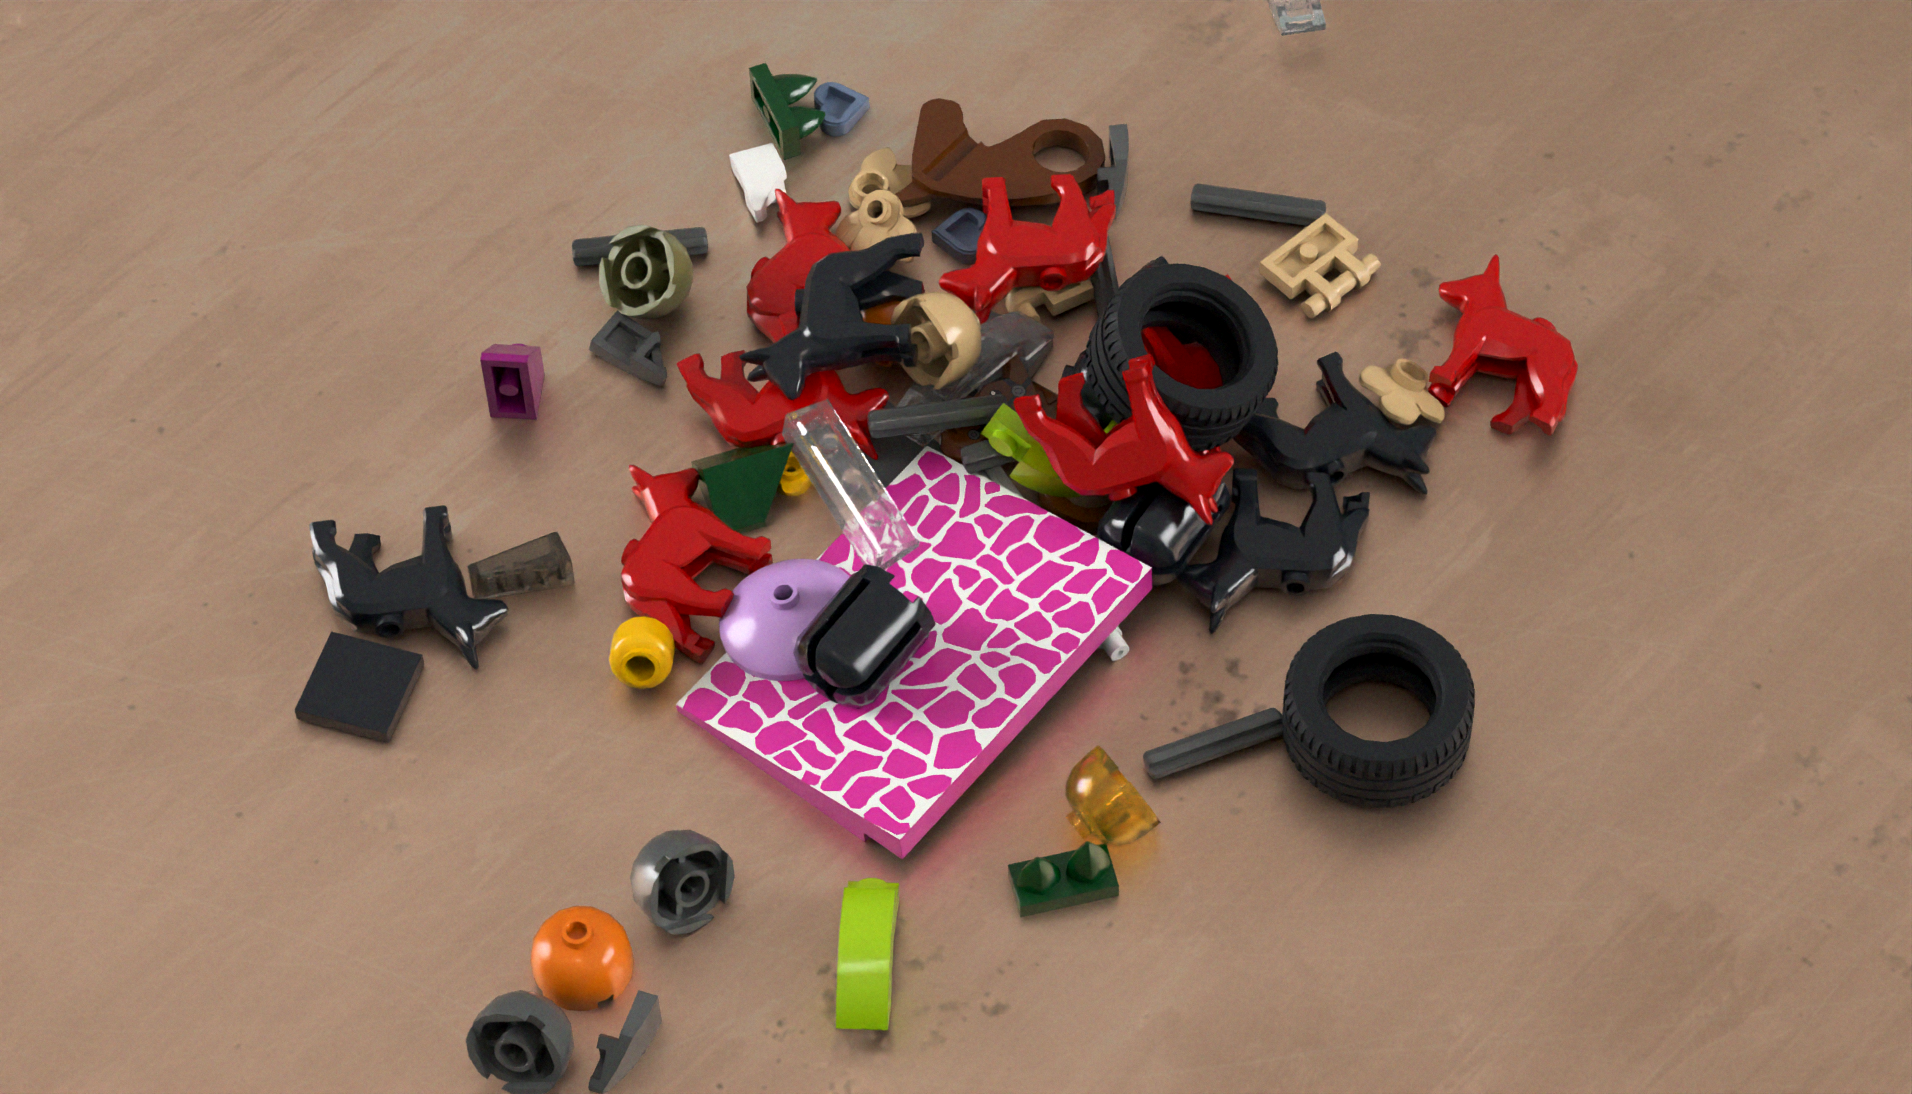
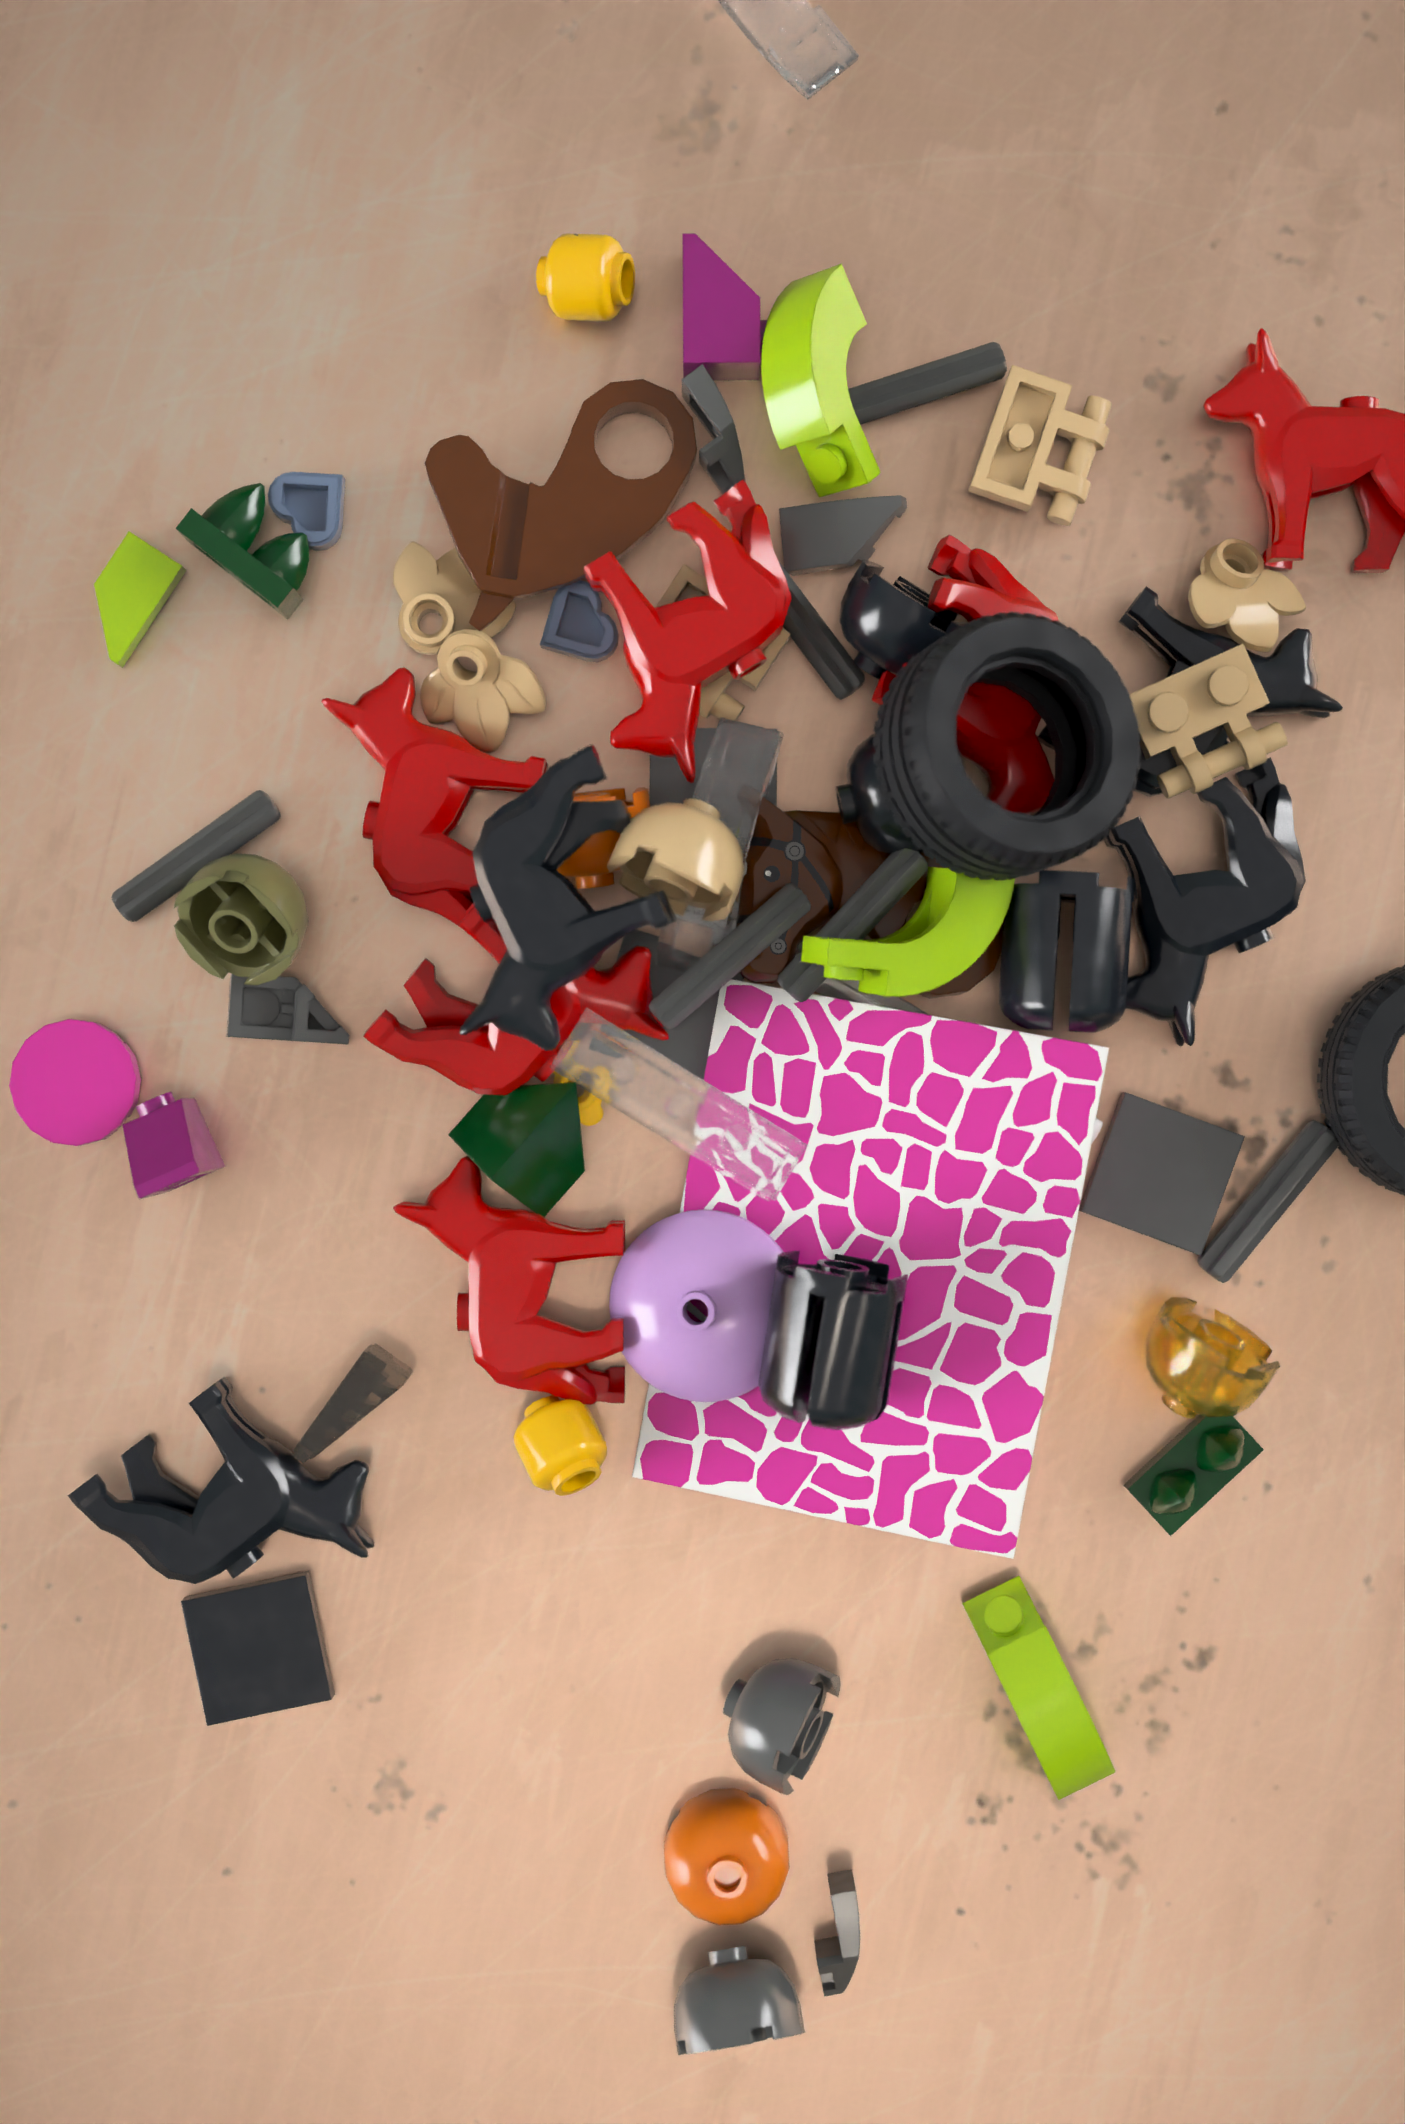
camera: 30 degrees left, 35 degrees up
white slope [729,143,787,222] -> none
red animal [1013,354,1234,525] -> none
none -> dark pink tile [9,1019,141,1146]
none -> lime tile [94,531,187,668]
none -> yellow head [536,233,635,322]
none -> magenta slope [682,233,767,380]
none -> lime arch [761,263,881,498]
none -> dark grey slope [779,495,907,576]
none -> dark grey tile [1079,1092,1245,1256]
none -> tan plate [1130,644,1288,799]

